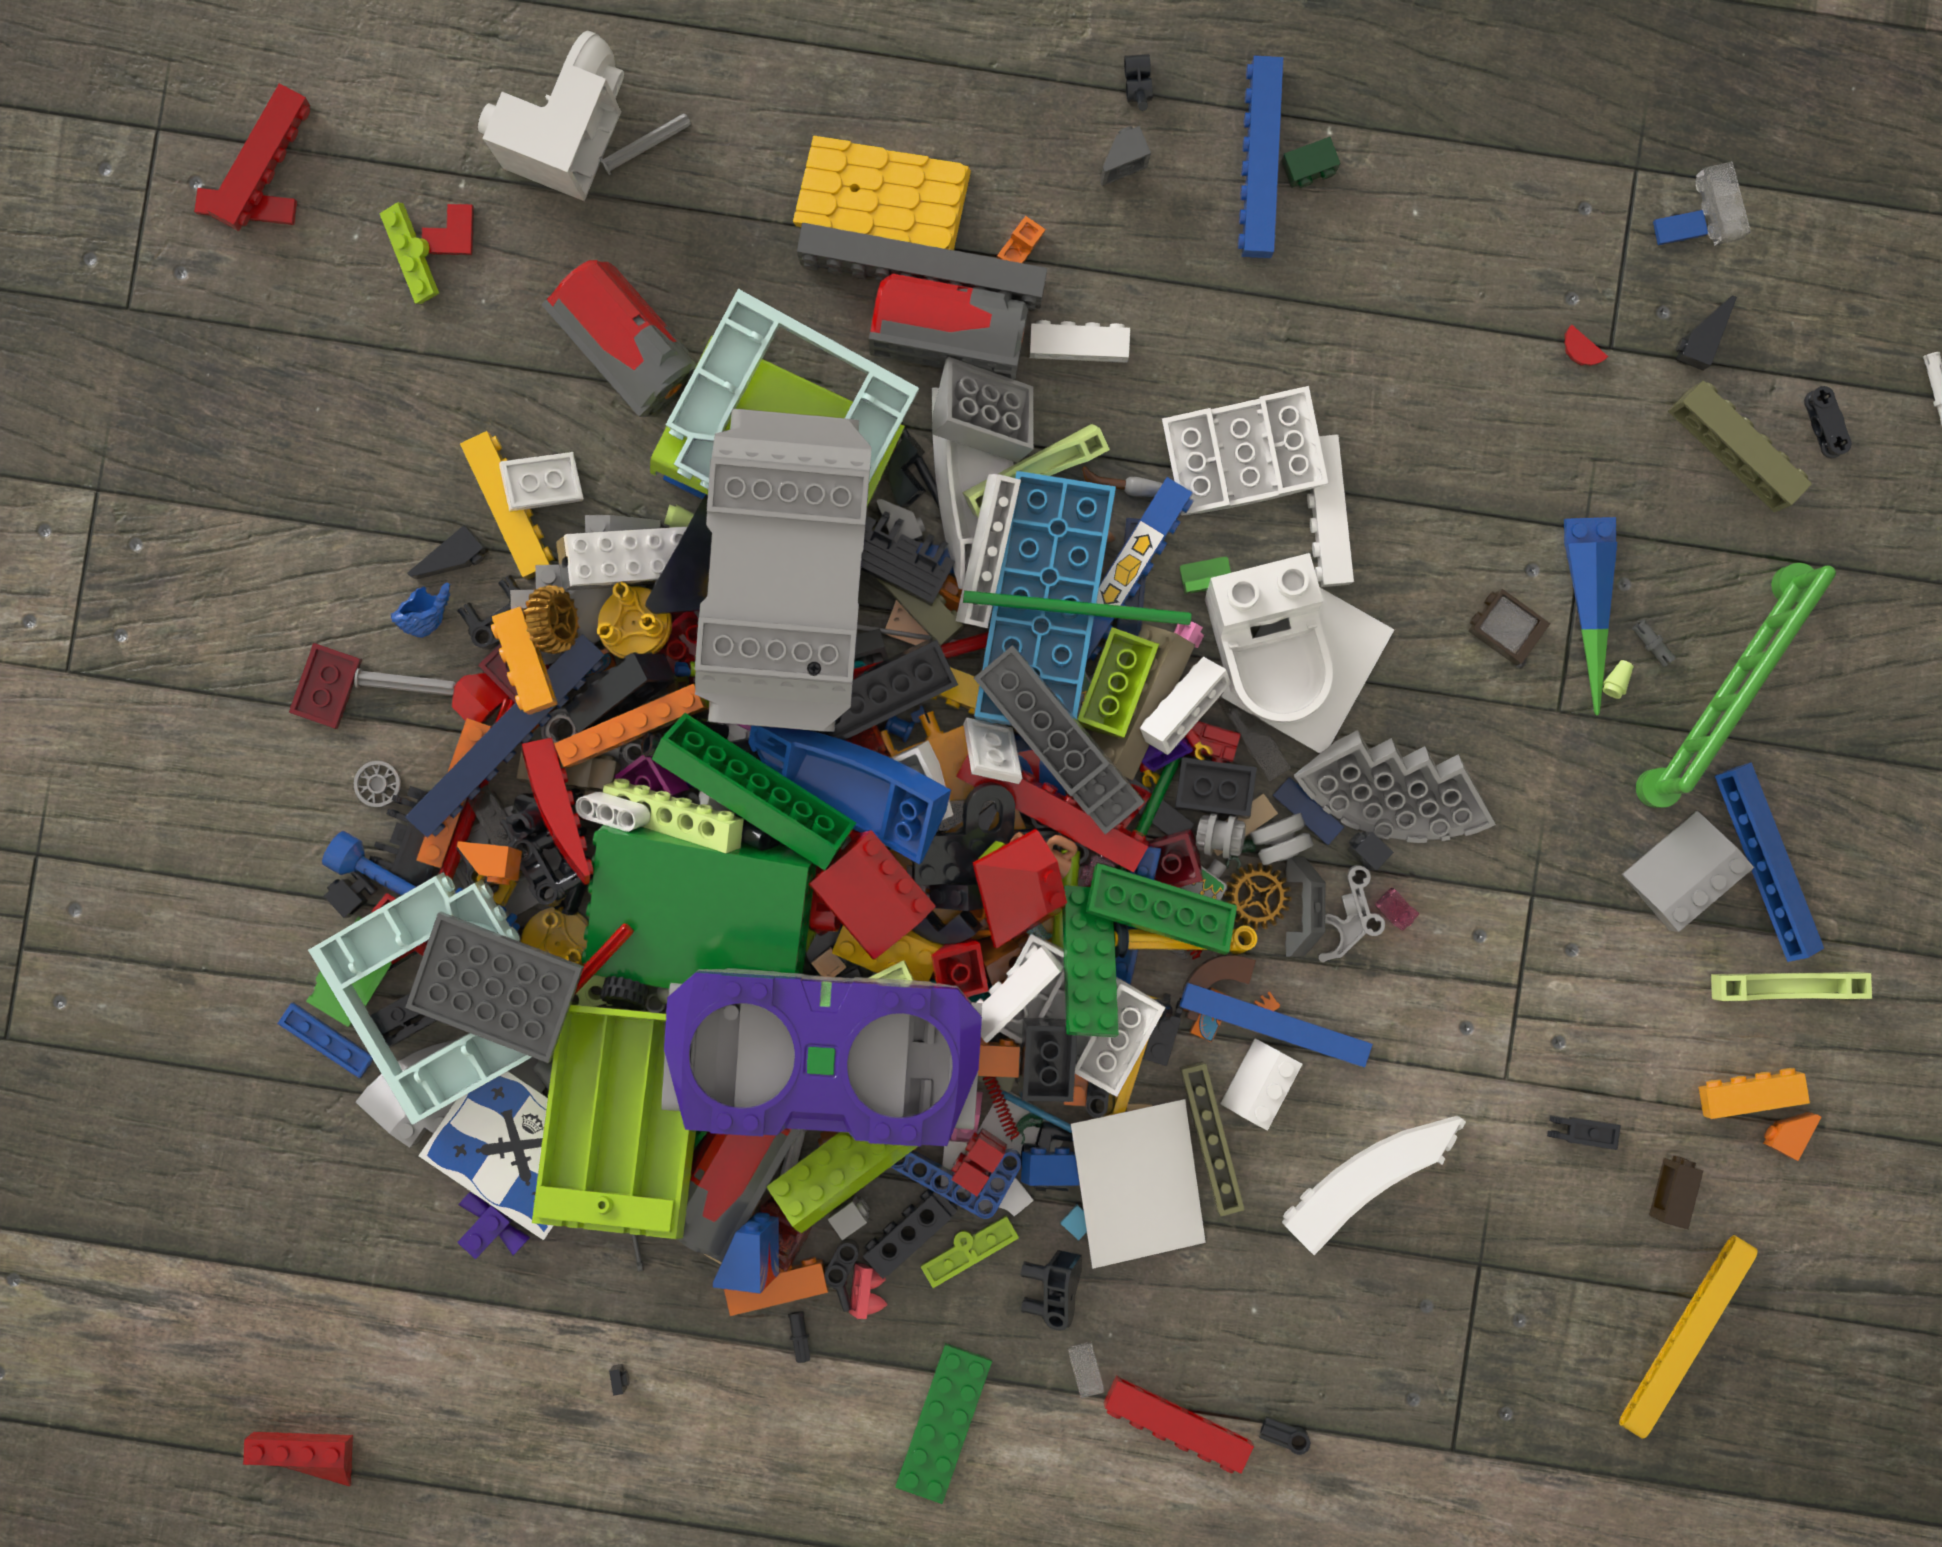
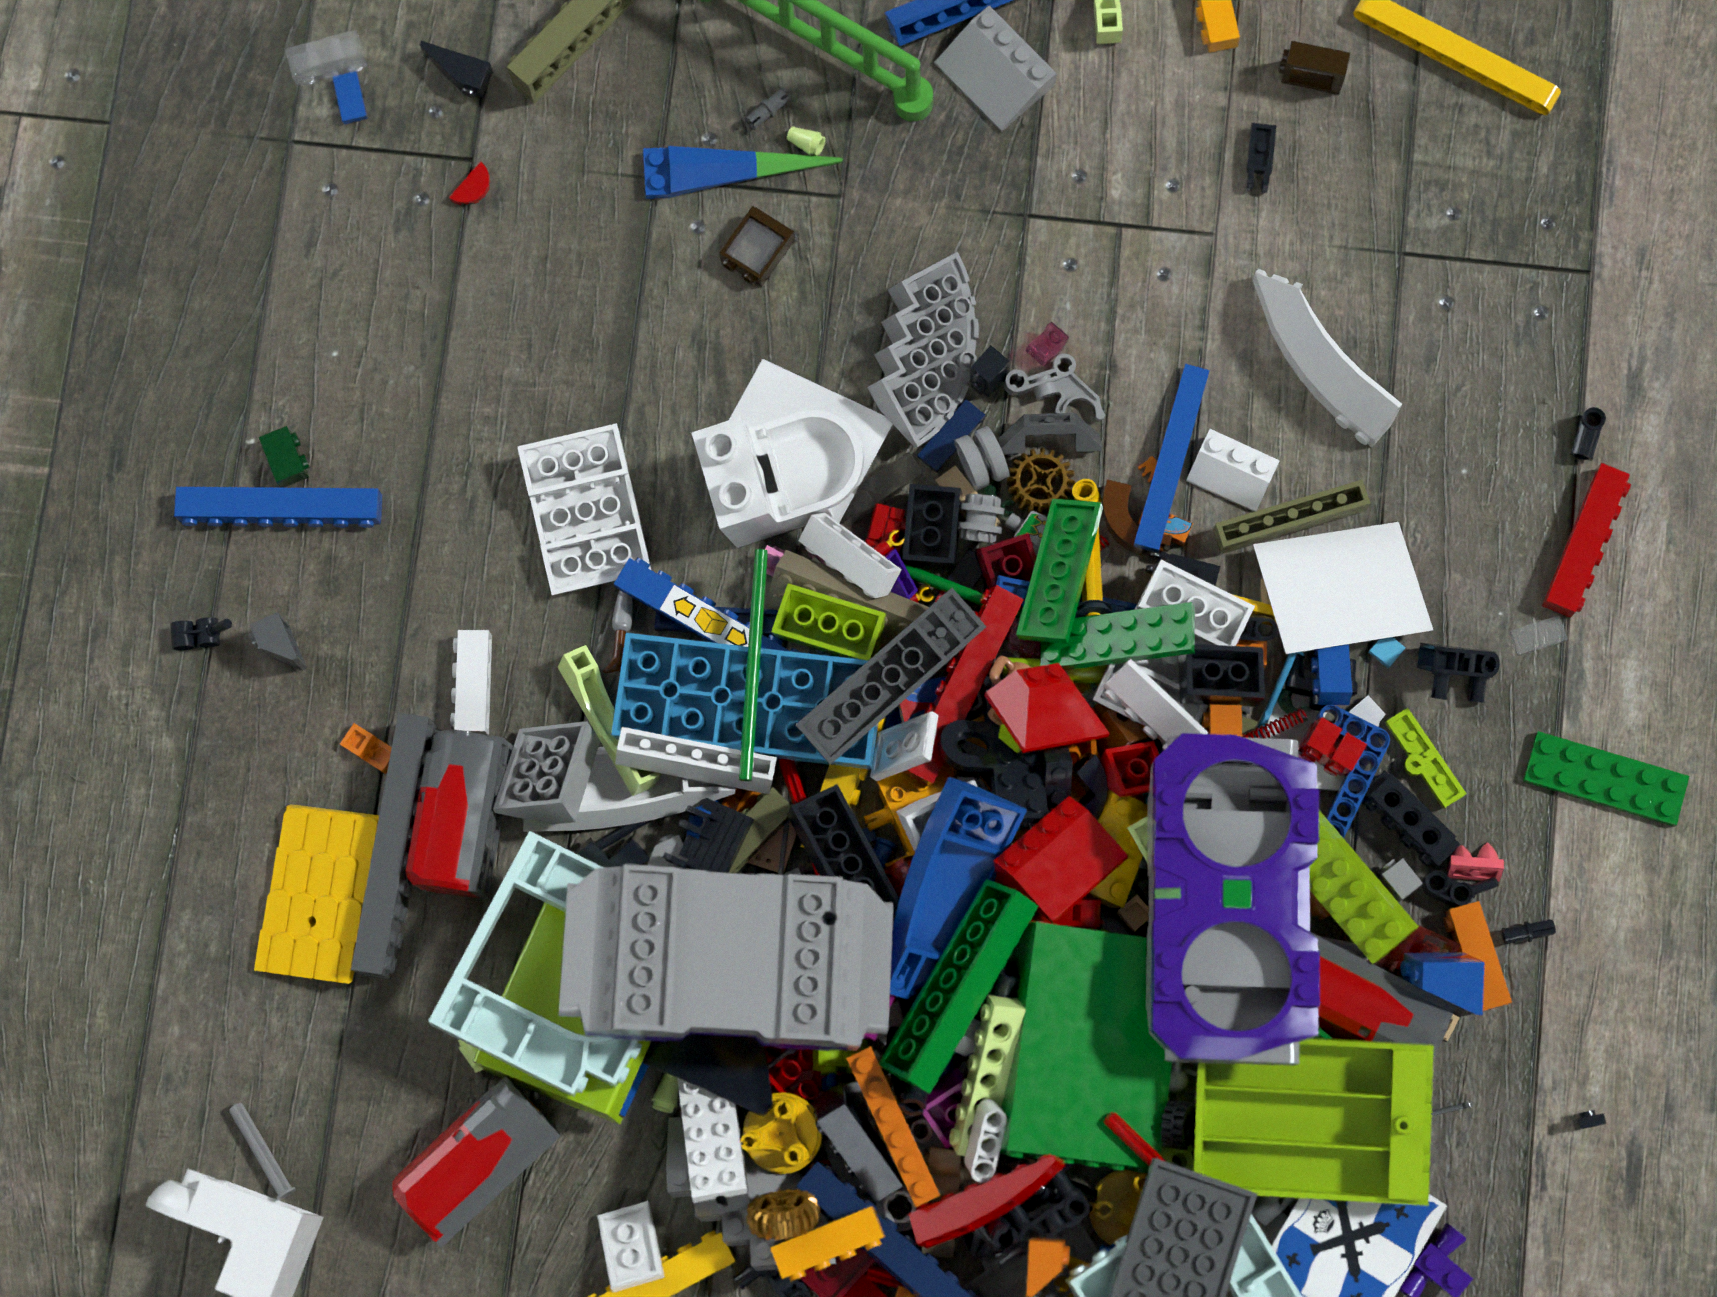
camera: 85 degrees left, 10 degrees down
bright green panel [1179,557,1231,595] -> none
white brick [1307,435,1354,588] -> none

